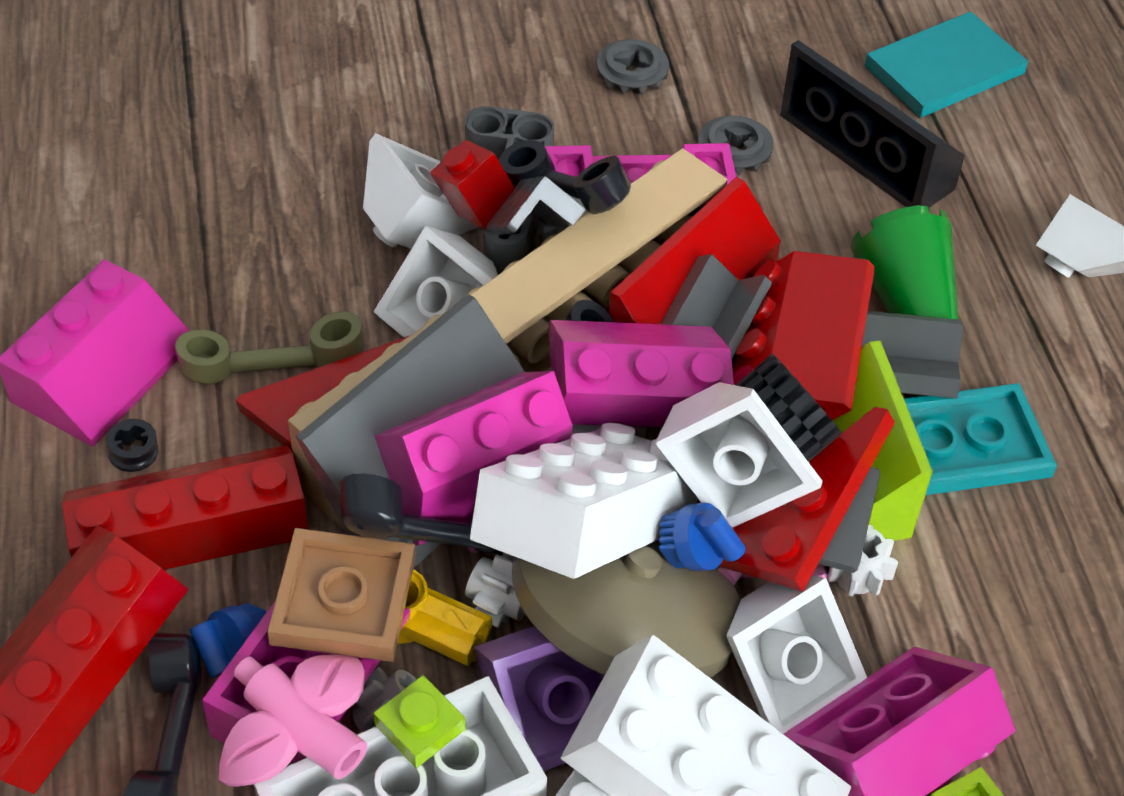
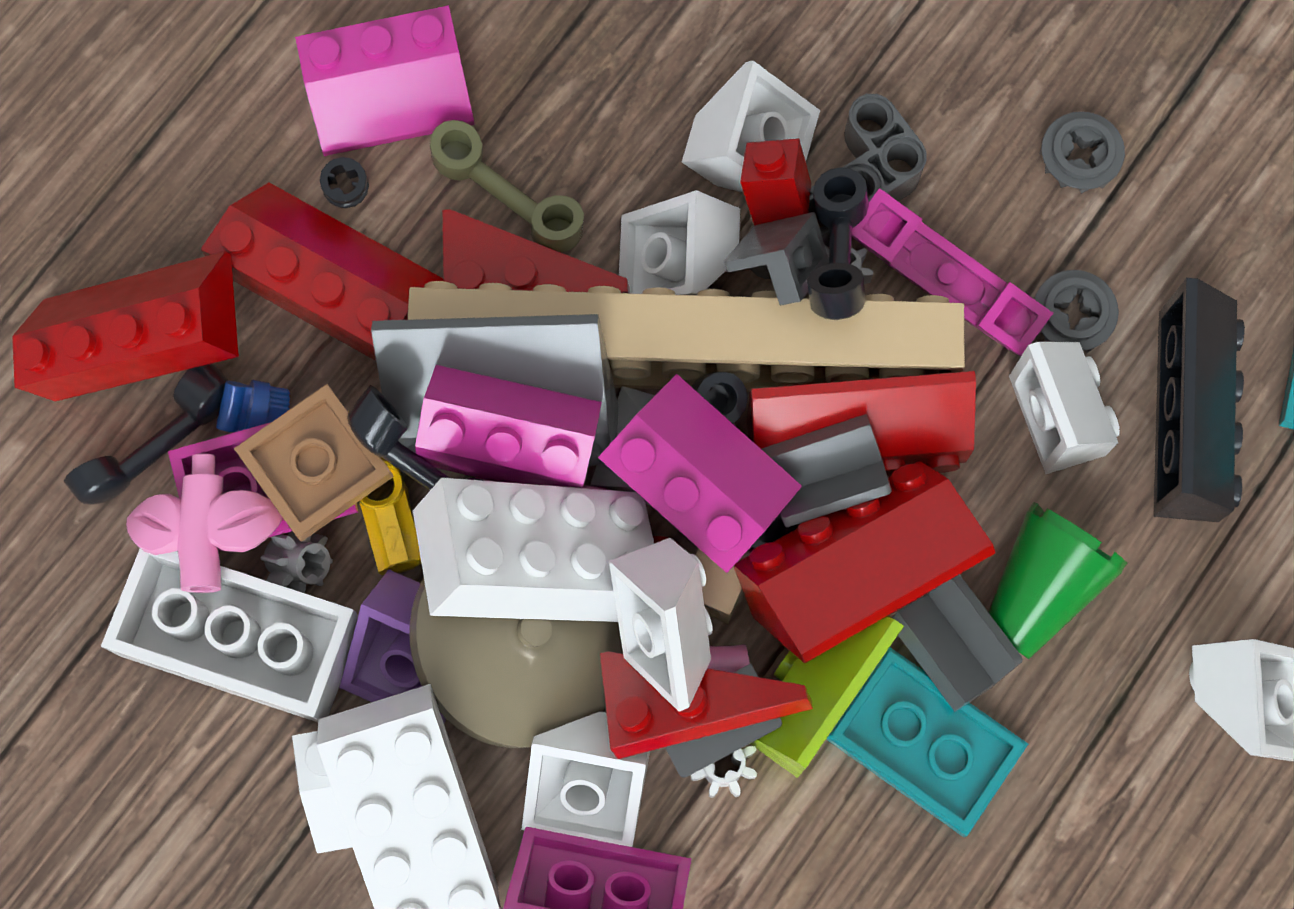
camera: 50 degrees right, 25 degrees up
lime plate [374,675,466,769] -> none
blue piece [659,503,746,571] -> none
black tyre [737,353,842,462] -> none
none -> white slope [1009,342,1120,474]

